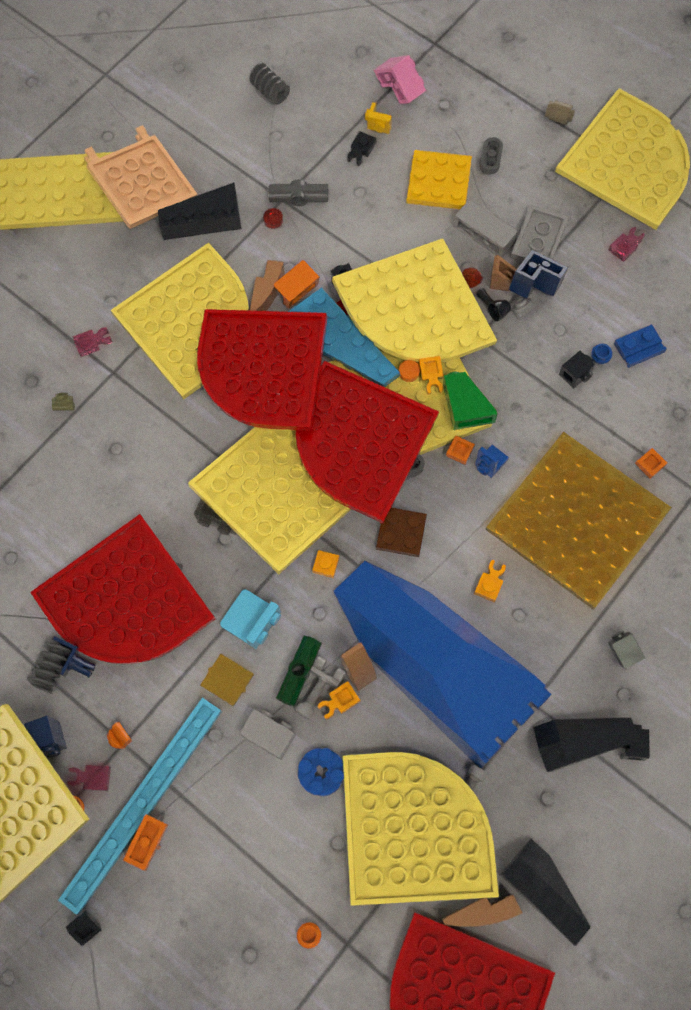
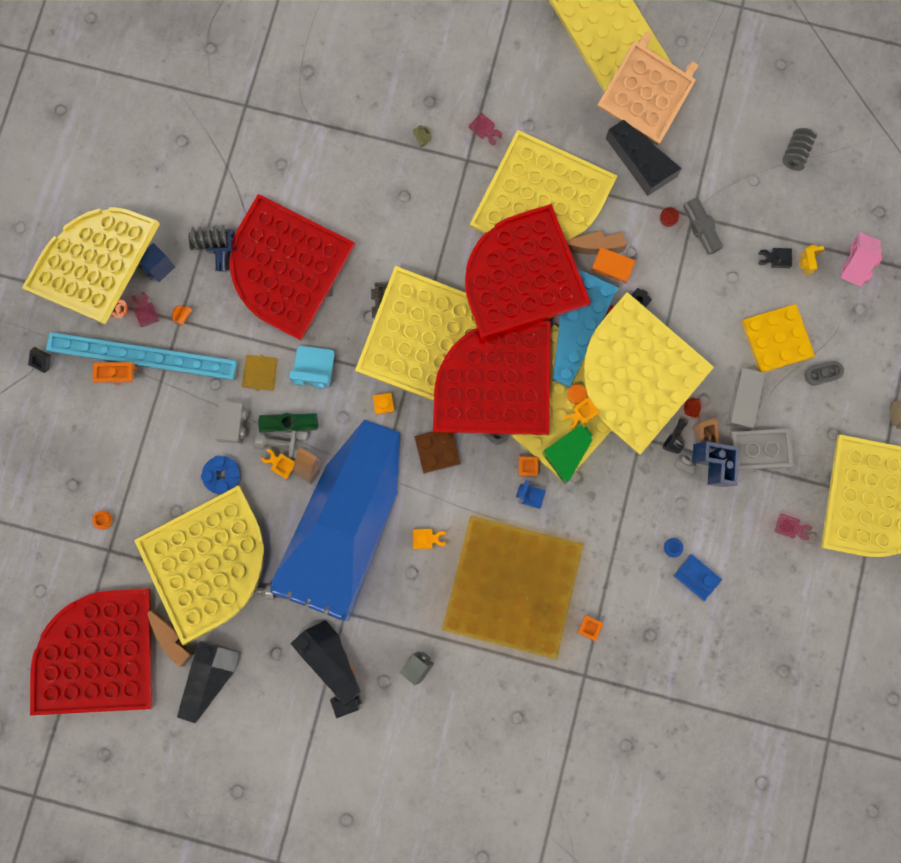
camera: 60 degrees right, 10 degrees up
black brick [559,351,595,389] -> none

